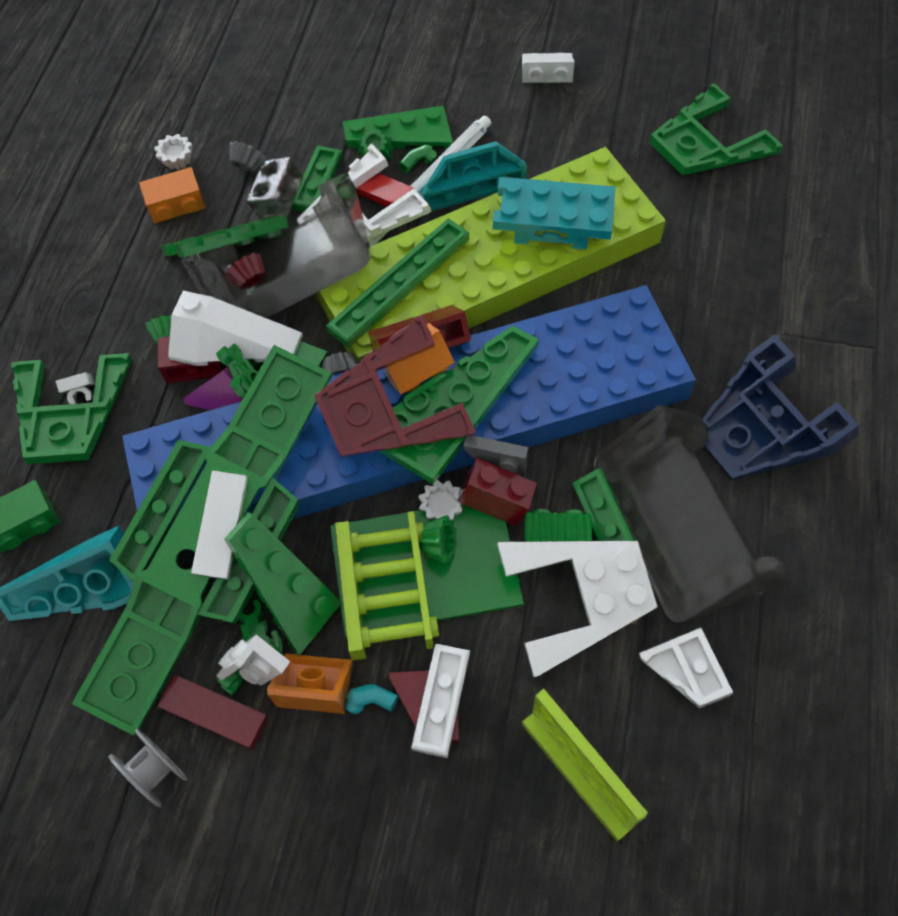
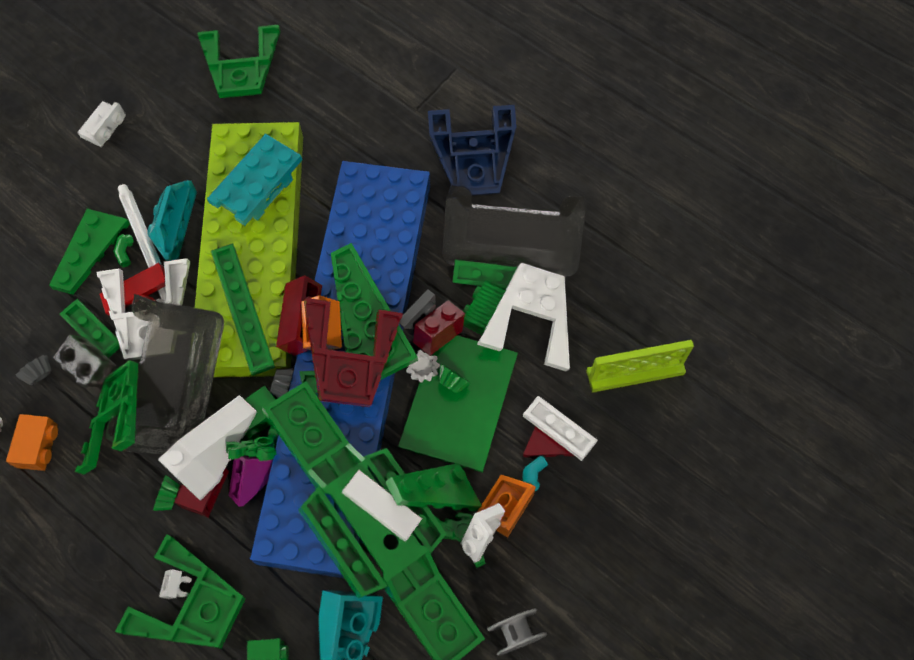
camera: 65 degrees left, 5 degrees up
dark red tile [157,675,268,750] -> none
dark red piece [224,253,265,290] -> none
lime fence [335,511,439,661] -> none
green piece [357,129,395,159] -> none
white wing [639,628,733,708] -> none

